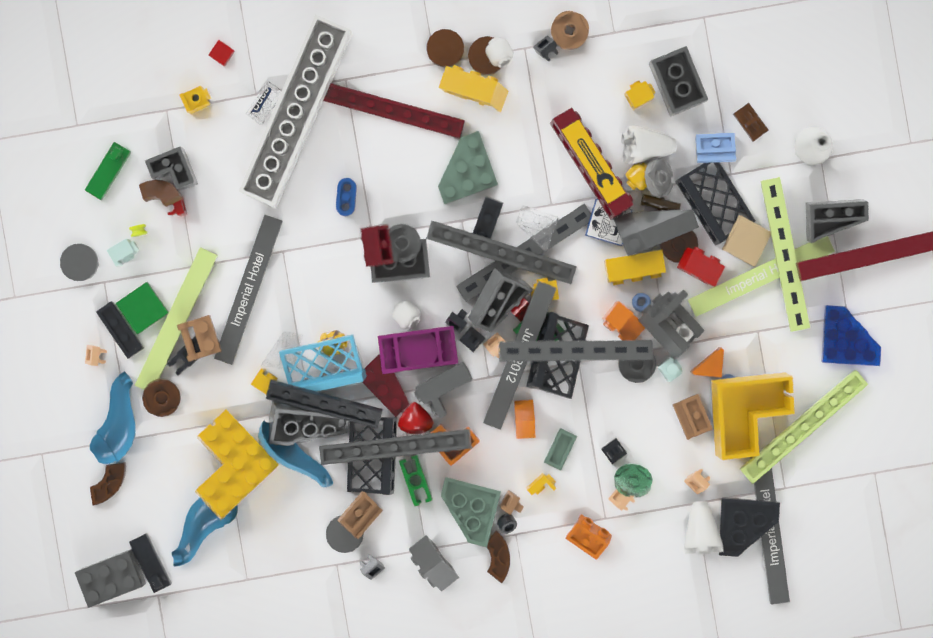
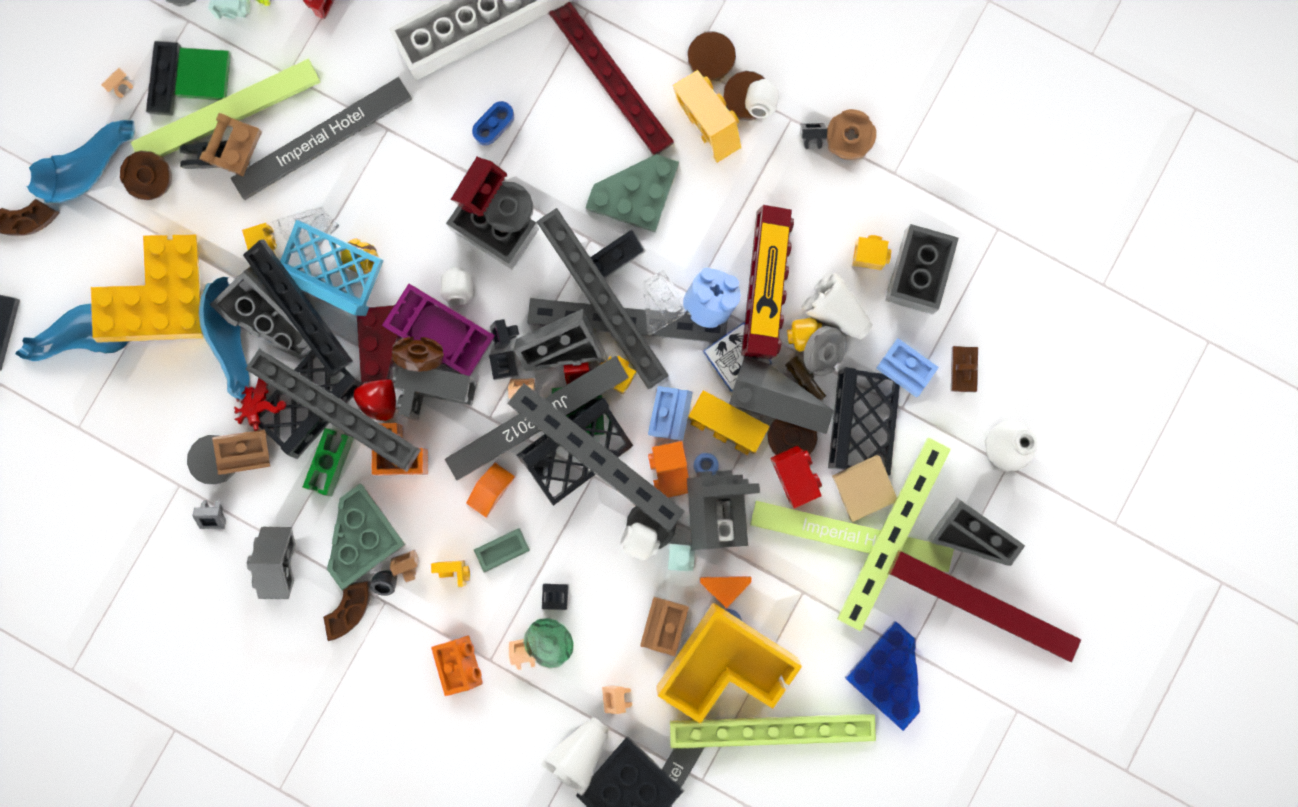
camera: 50 degrees right, 5 degrees down
none -> red piece [233,378,287,431]
none -> reddish brown tile [392,337,444,372]
none -> white head [620,523,660,560]
none -> light blue plate [648,386,693,441]
none -> light blue brick [683,267,741,328]

